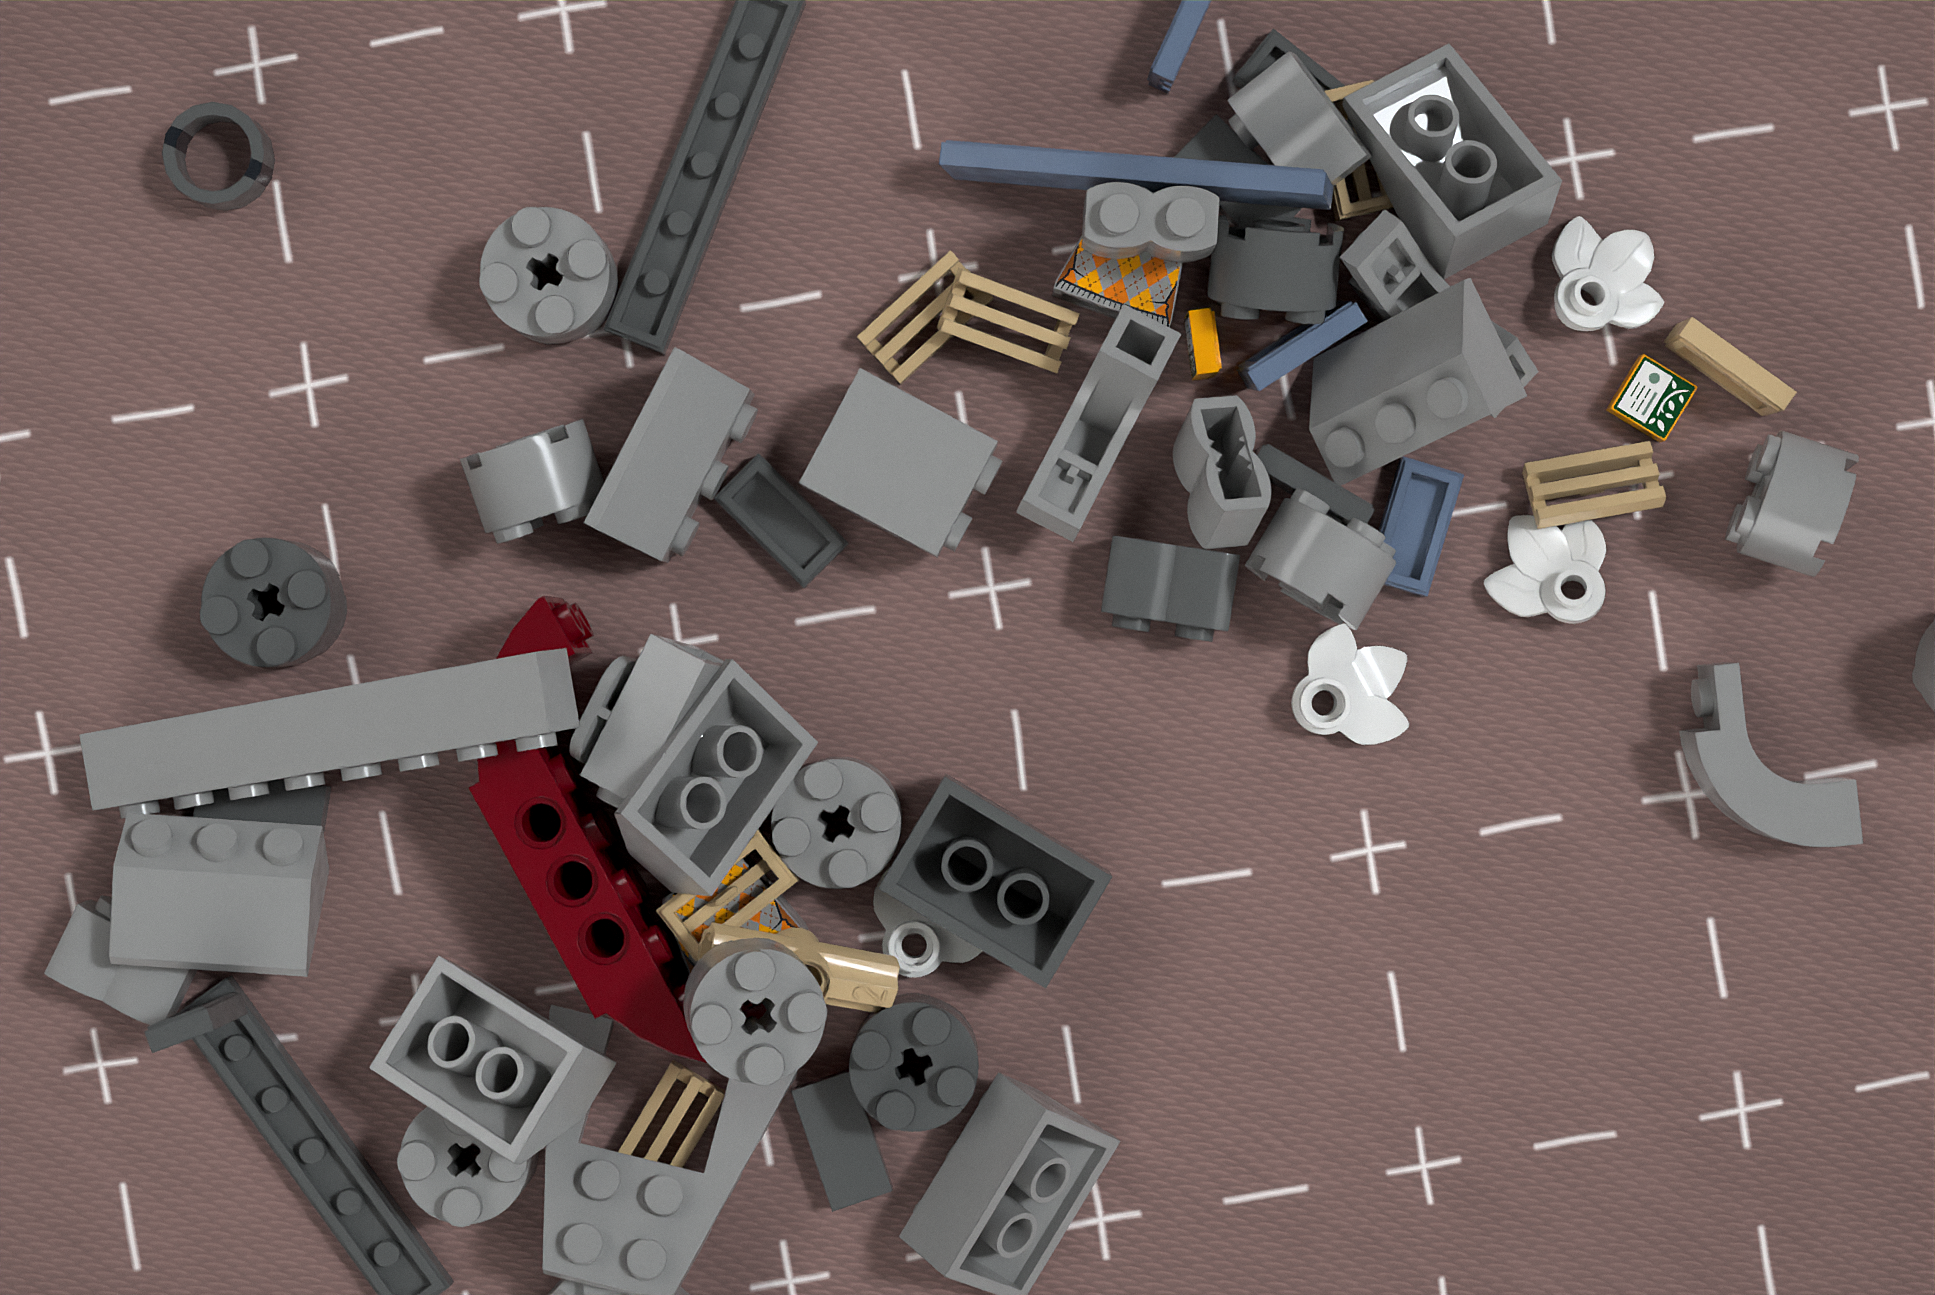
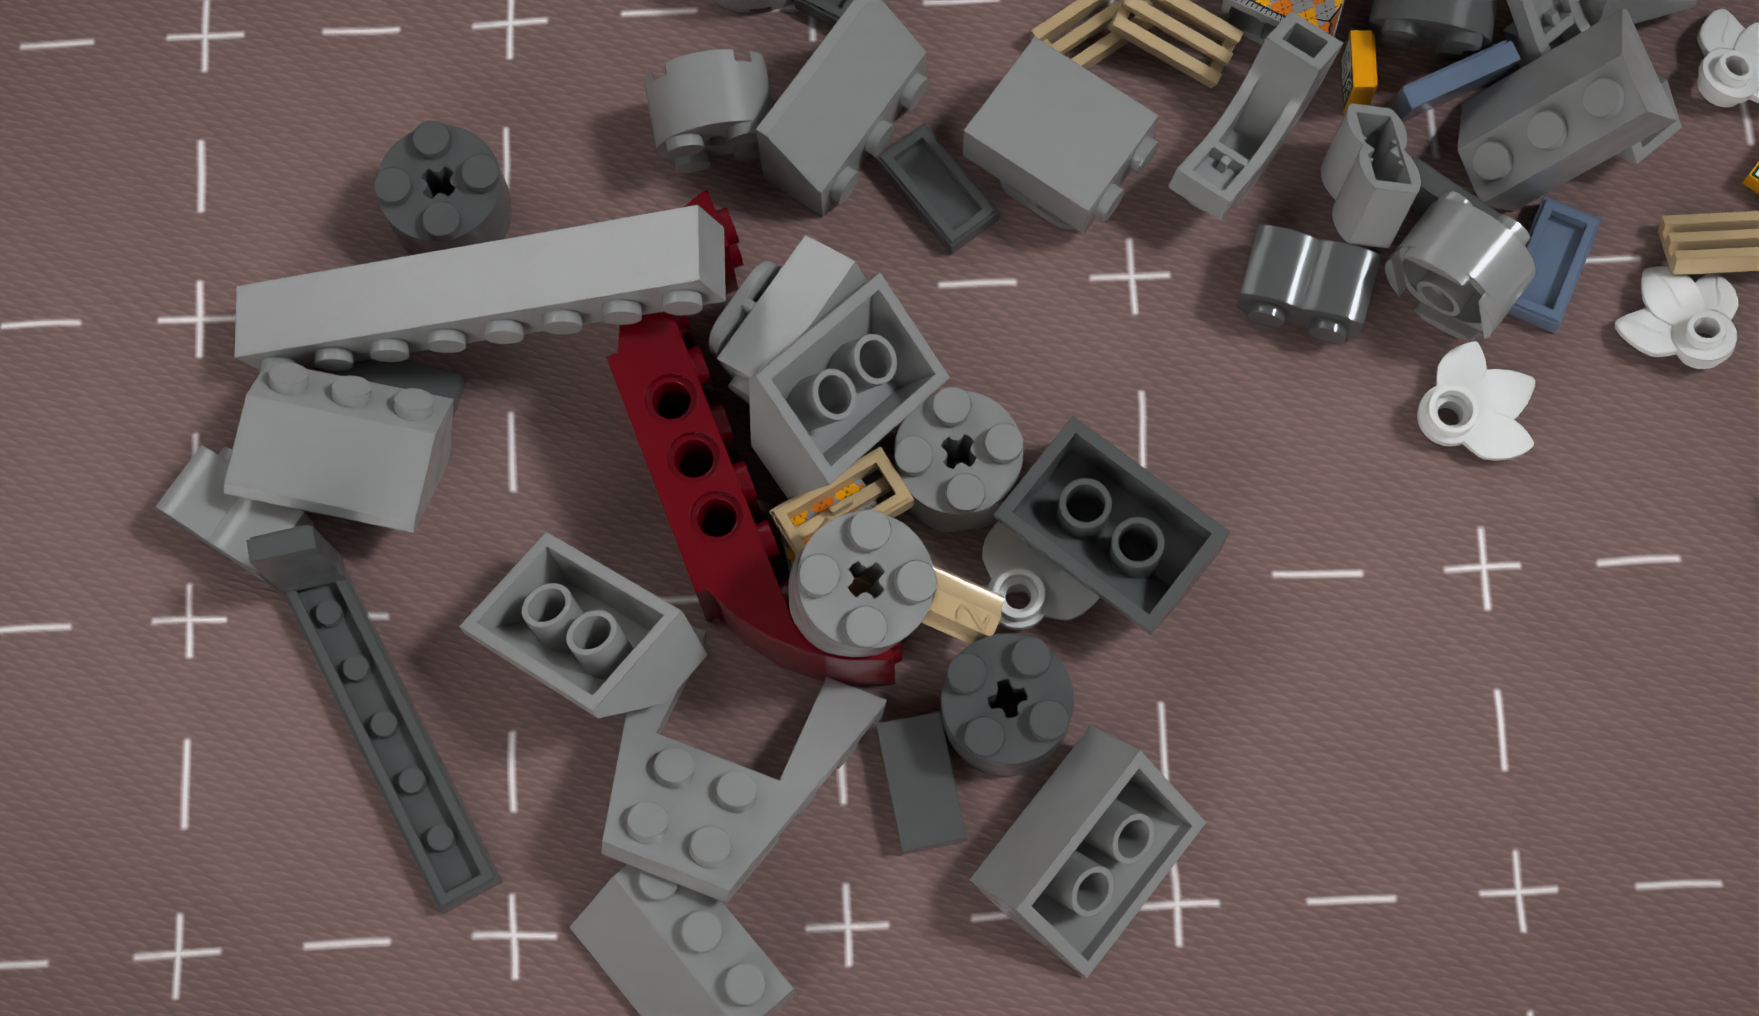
camera: 15 degrees right, 15 degrees down
light grey brick [397,1107,539,1227] -> none
tan tile [618,1060,726,1168] -> none

